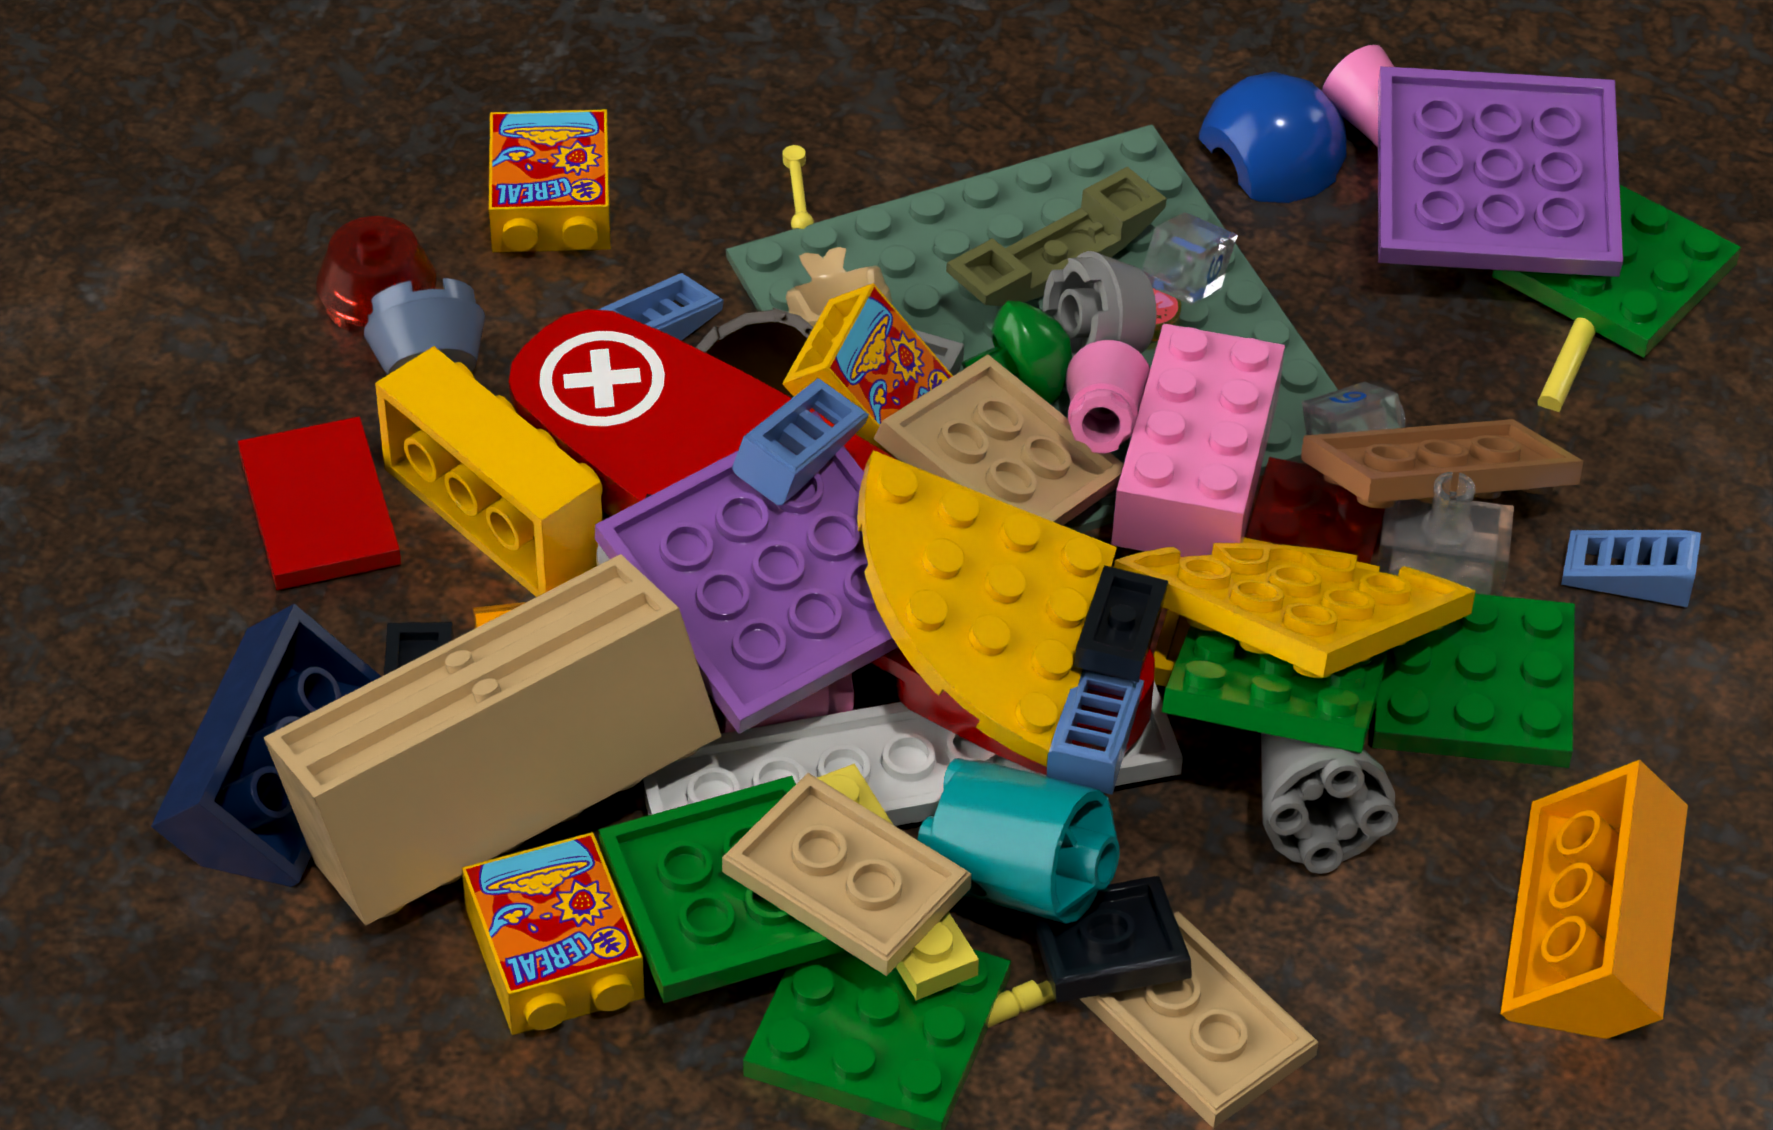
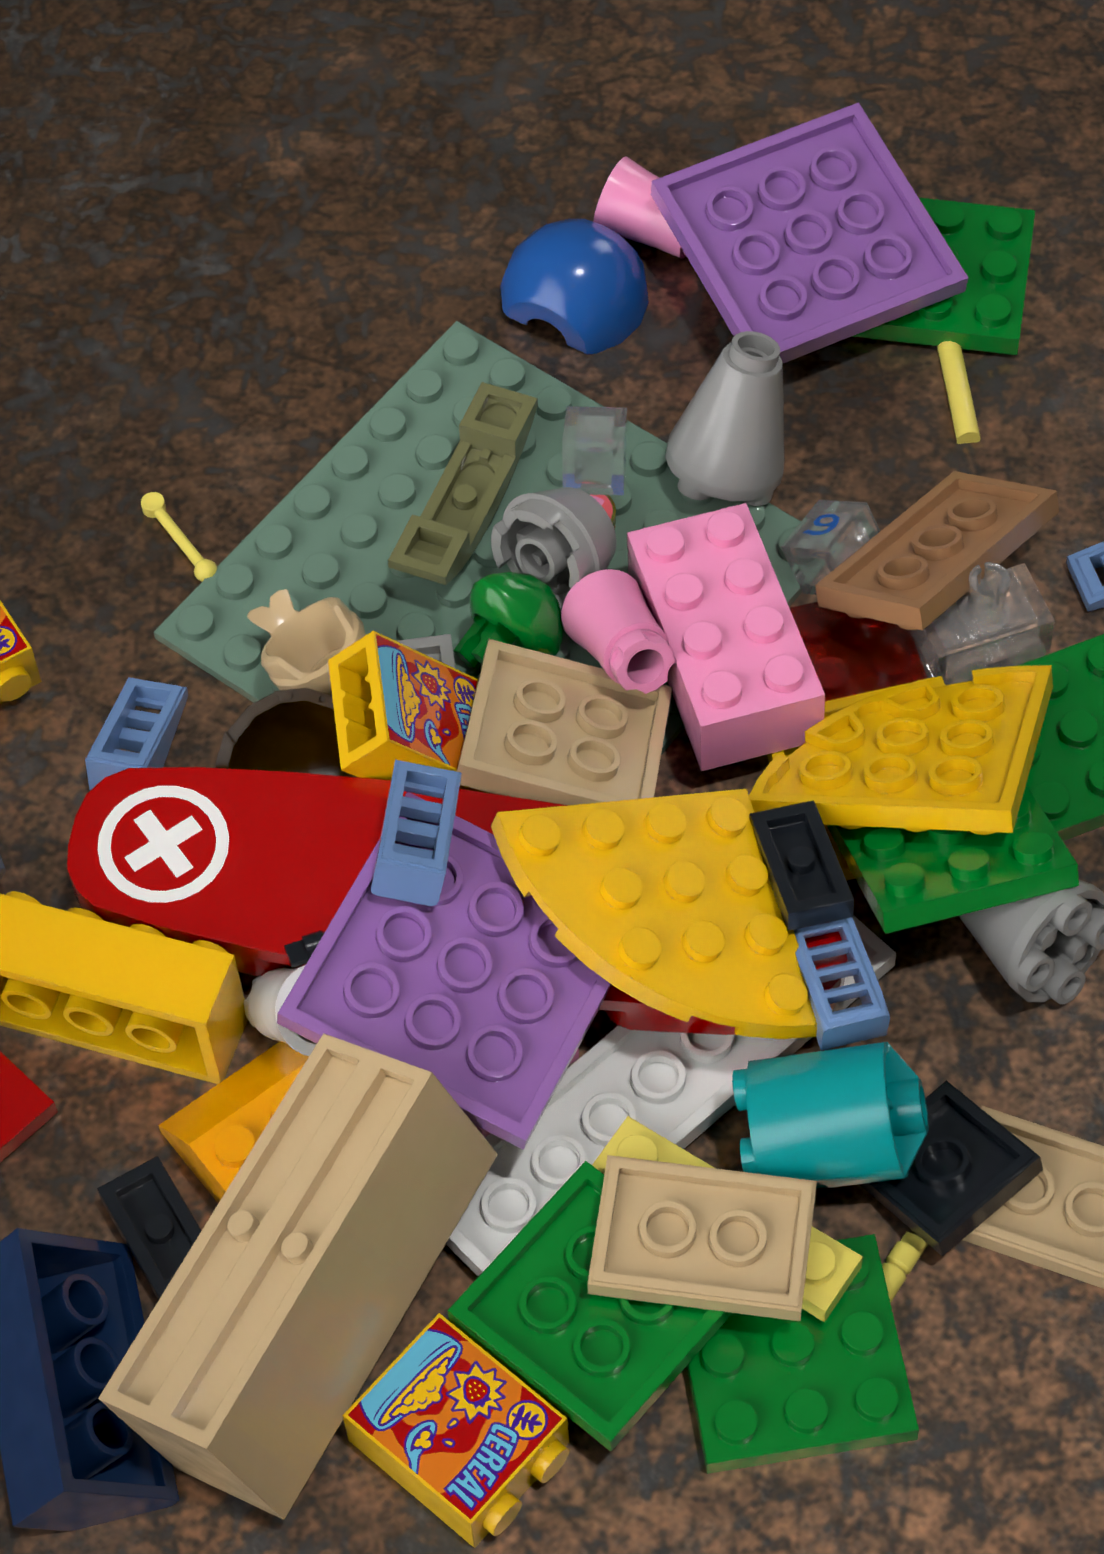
camera: 25 degrees left, 10 degrees up
none -> light grey cone [665,331,785,506]

